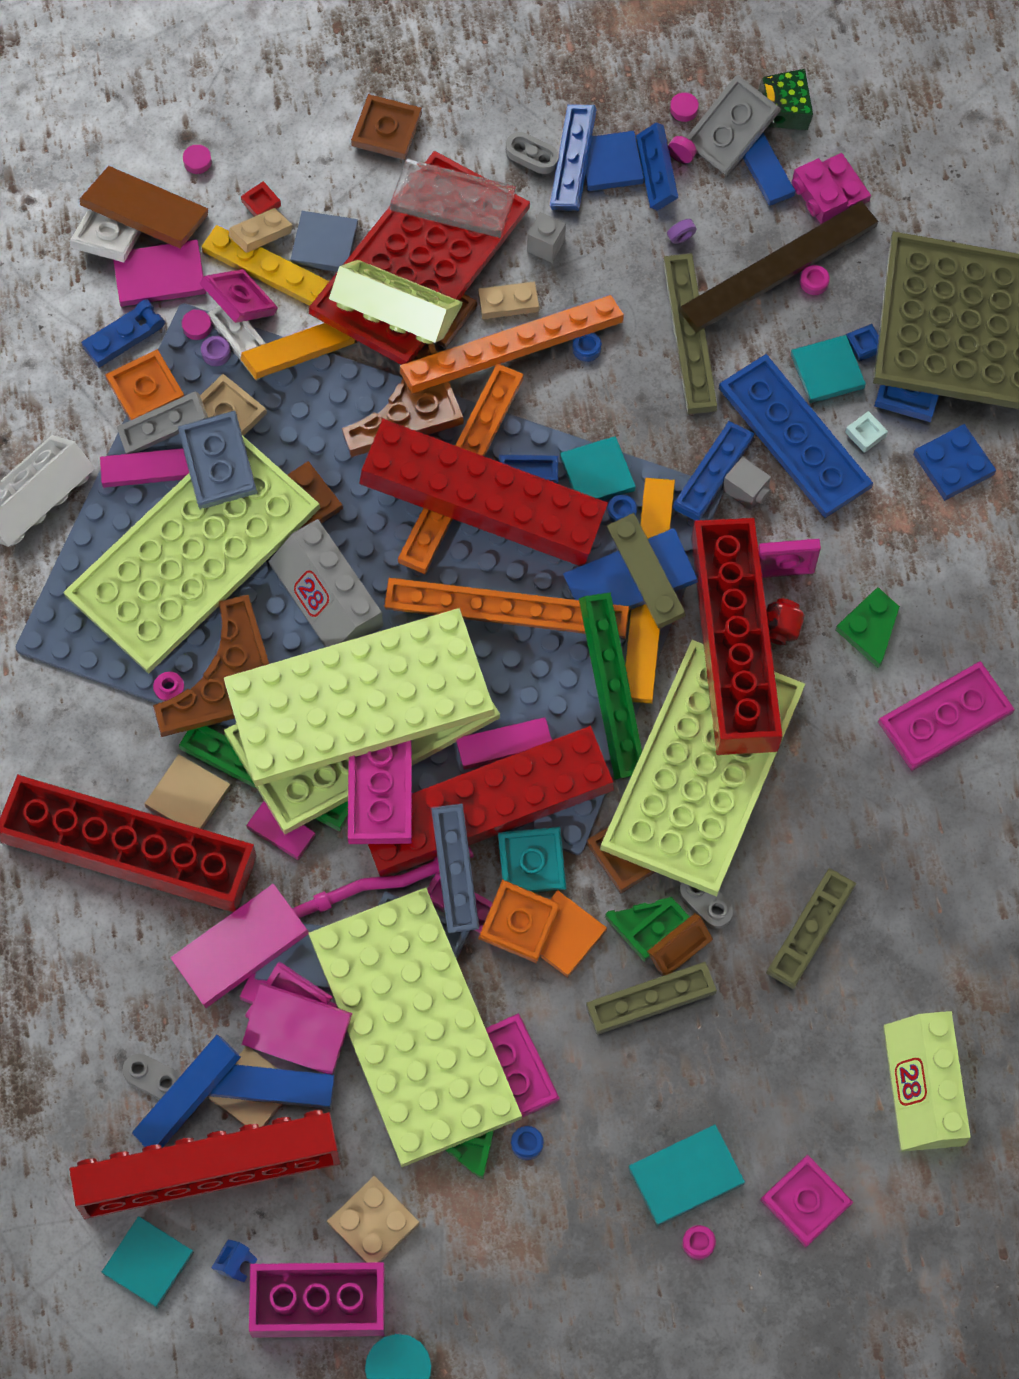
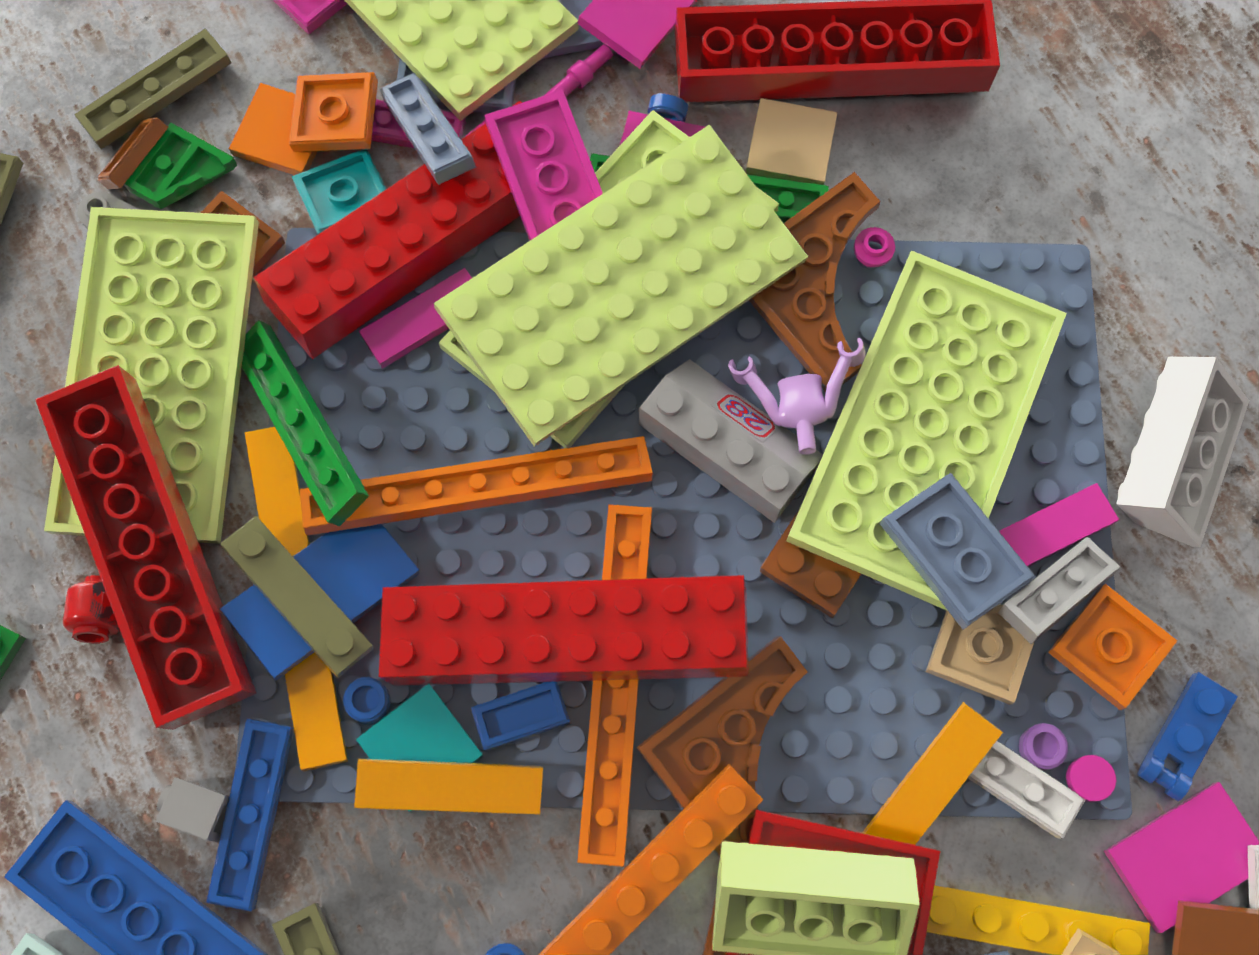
camera: 160 degrees right, 5 degrees up
dark pink tile [200,269,278,323] -> none
dark pink tile [758,539,821,578] -> none
none -> light orange tile [354,759,543,814]
none -> blue tile [647,94,689,122]
none -> lavender piece [728,338,866,455]

